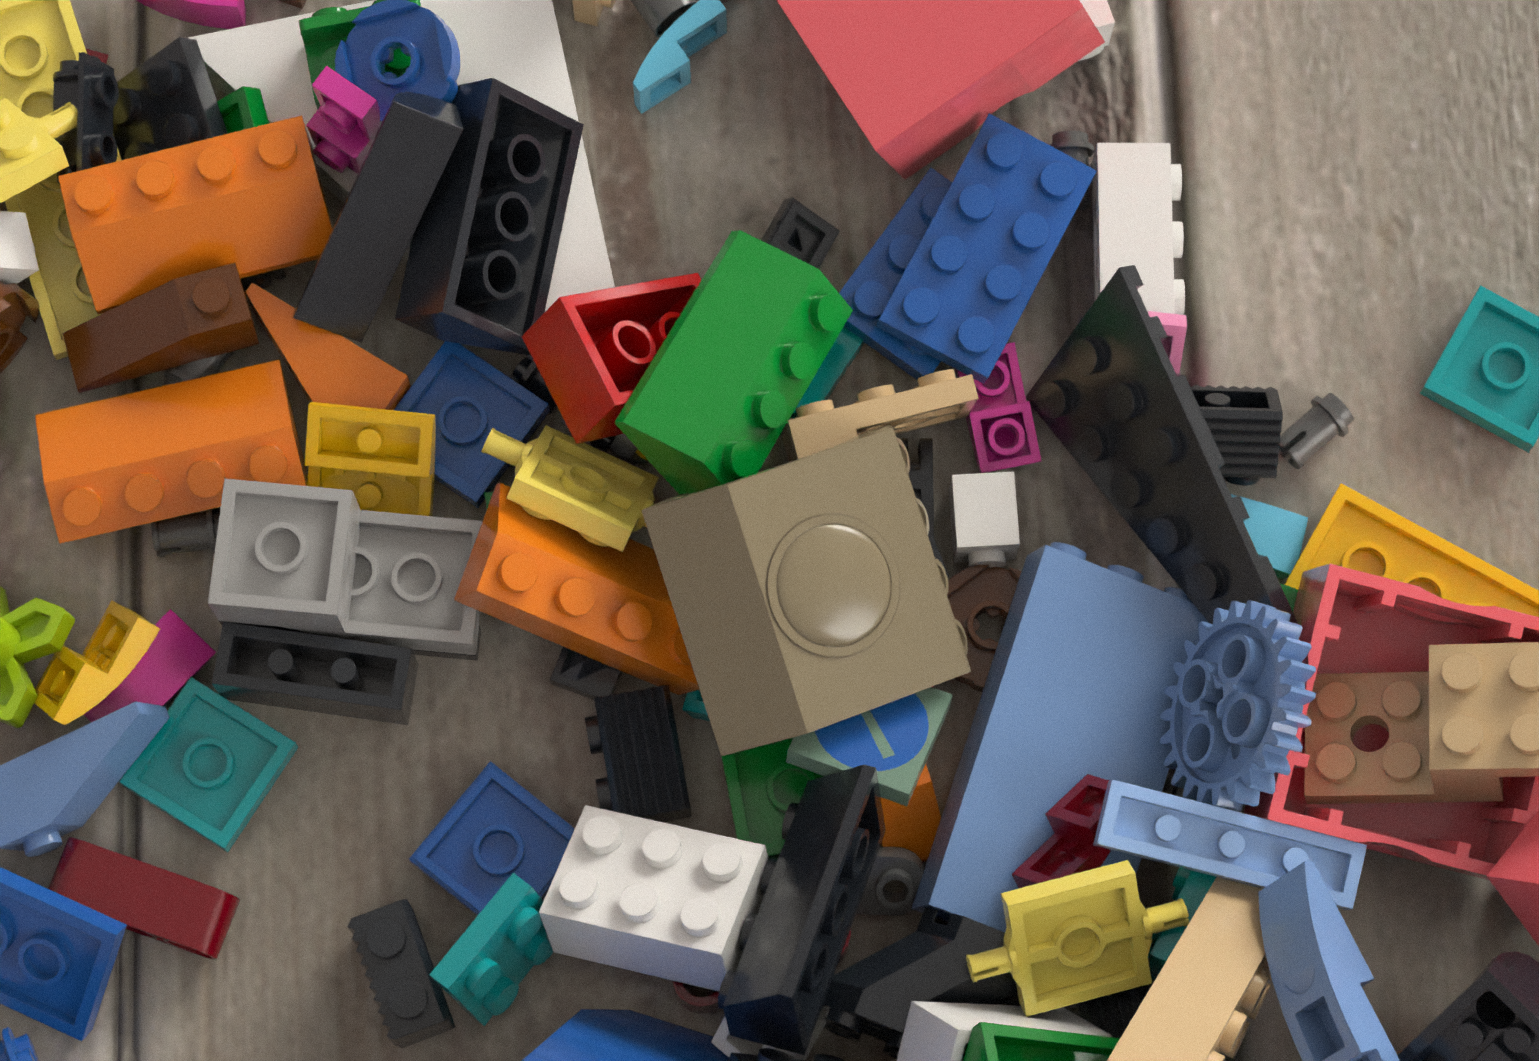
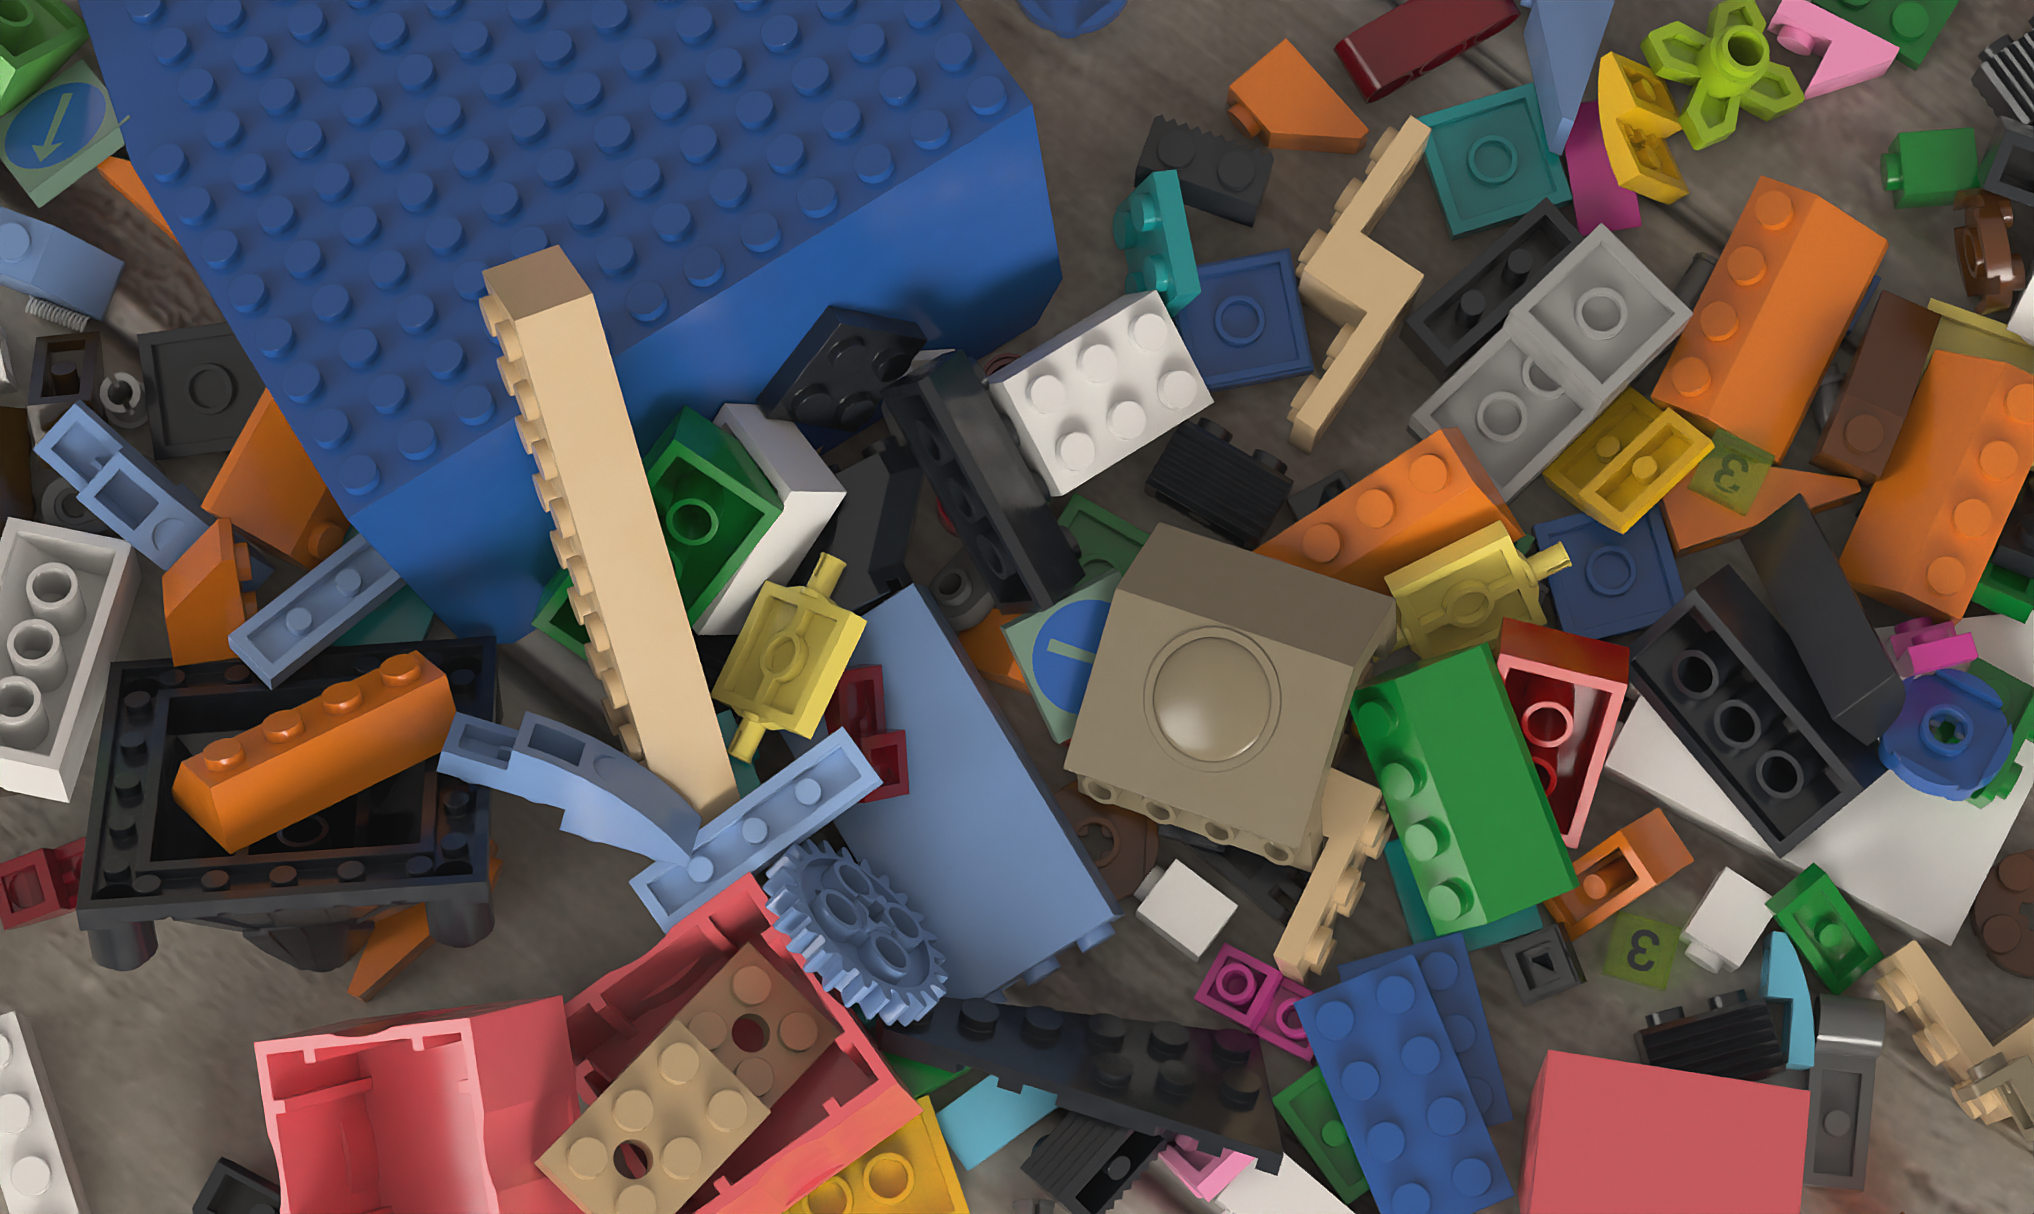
camera: 130 degrees right, 5 degrees up
none -> orange slope [1226,38,1370,154]
none -> green plate [1272,1065,1370,1206]
none -> tan bracket [1286,115,1432,456]
none -> orange slope [1543,807,1695,942]
none -> clear neon green tile [1601,911,1681,992]
none -> black brick [1633,989,1786,1082]
none -> white brick [1677,867,1773,974]
none -> clear neon green tile [1687,428,1775,516]
none -> green plate [1764,862,1885,995]

